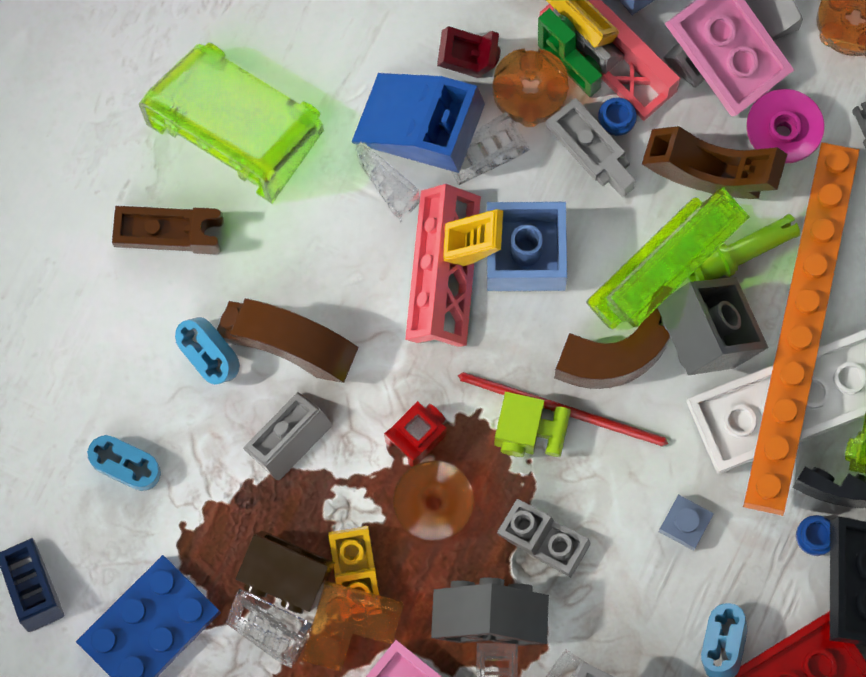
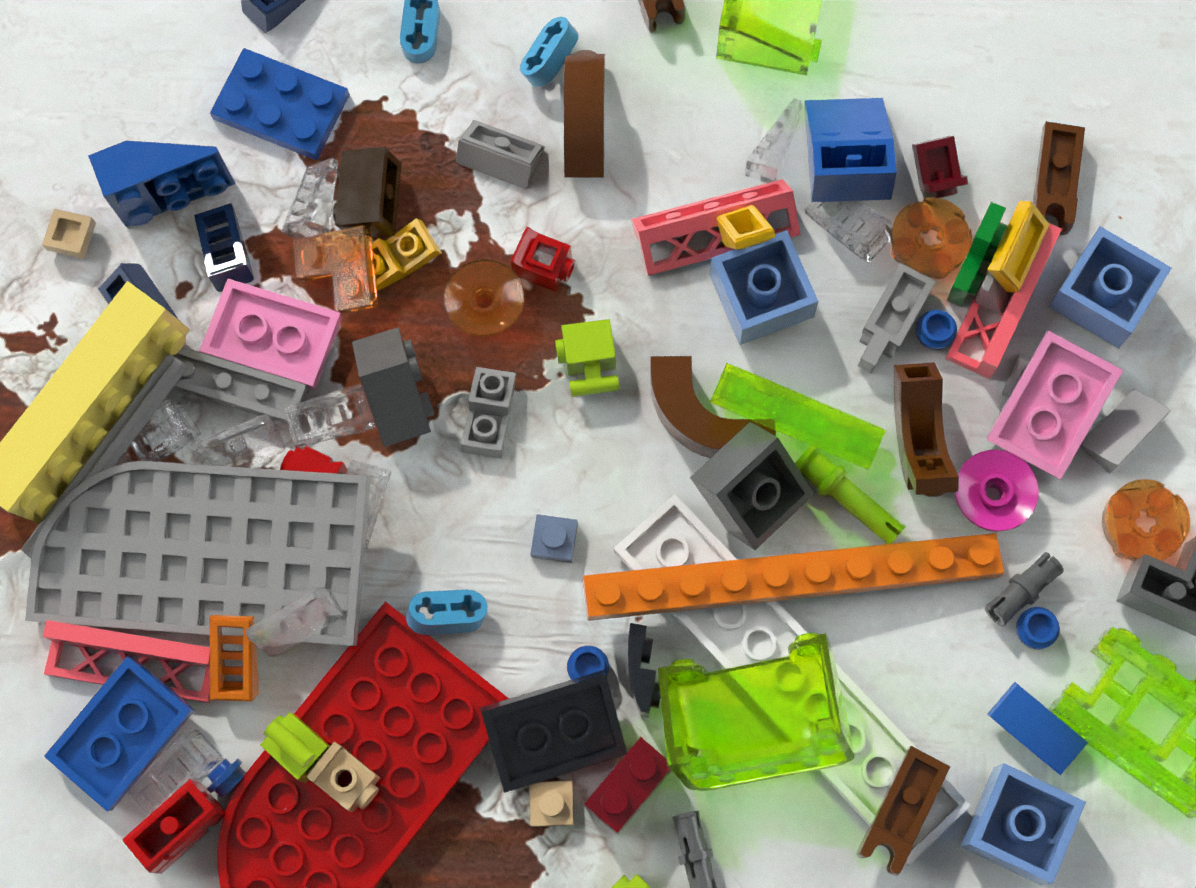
camera: 70 degrees right, 0 degrees up
red axle [458,372,668,447] -> none

